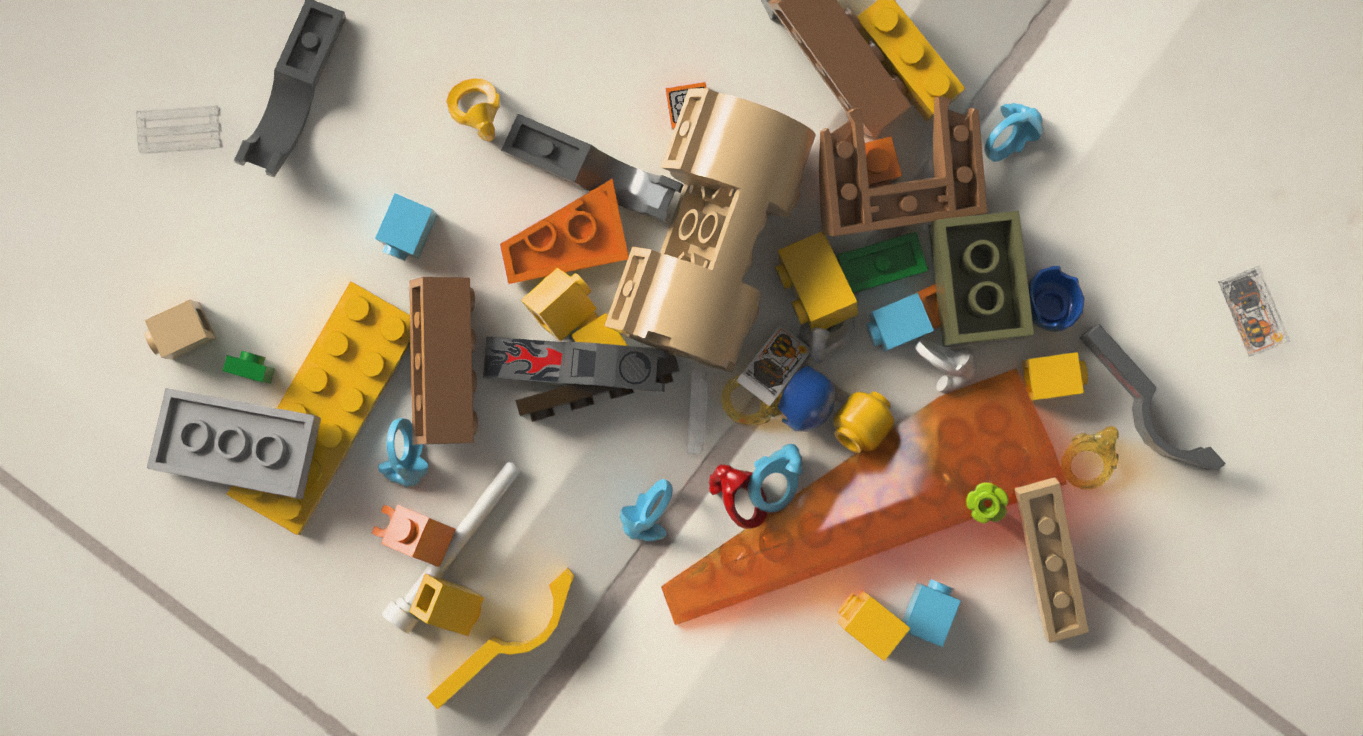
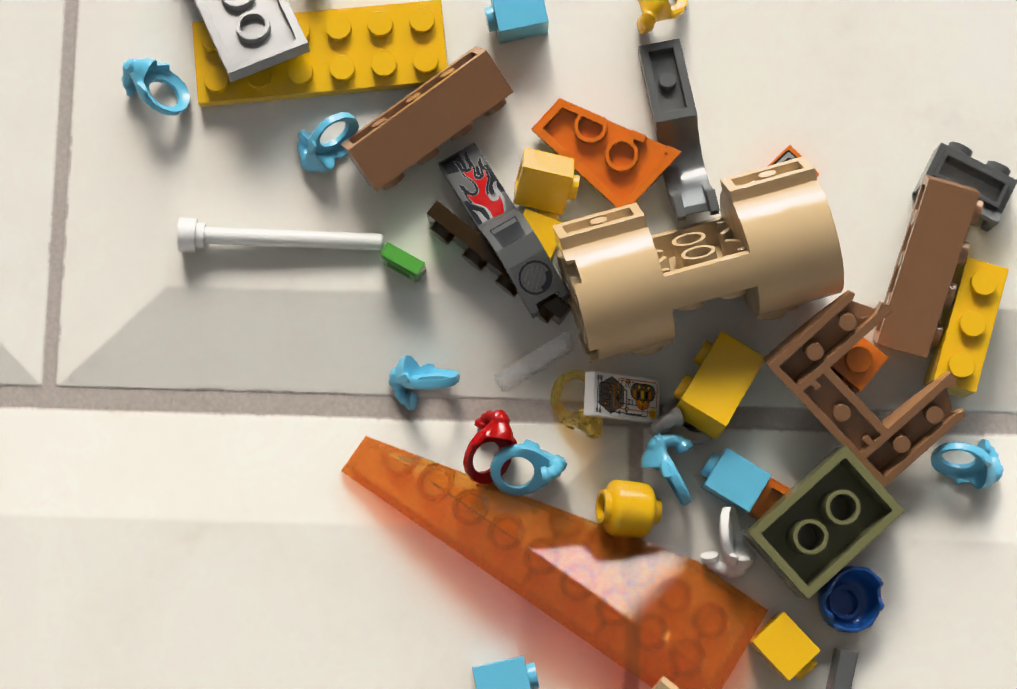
camera: 55 degrees right, 5 degrees down
orange brick [371,505,456,567] -> none
yellow brick [409,573,484,636] -> none
yellow piece [426,568,575,710] -> none
blue hair [778,366,835,432] -> none
green plate [836,232,928,294] -> none
yellow brick [837,590,910,661] -> none
lime plate [966,482,1009,523] -> none
none -> medium azure piece [121,58,190,116]
none -> bright green tile [380,242,426,282]
none -> medium azure piece [641,433,693,506]

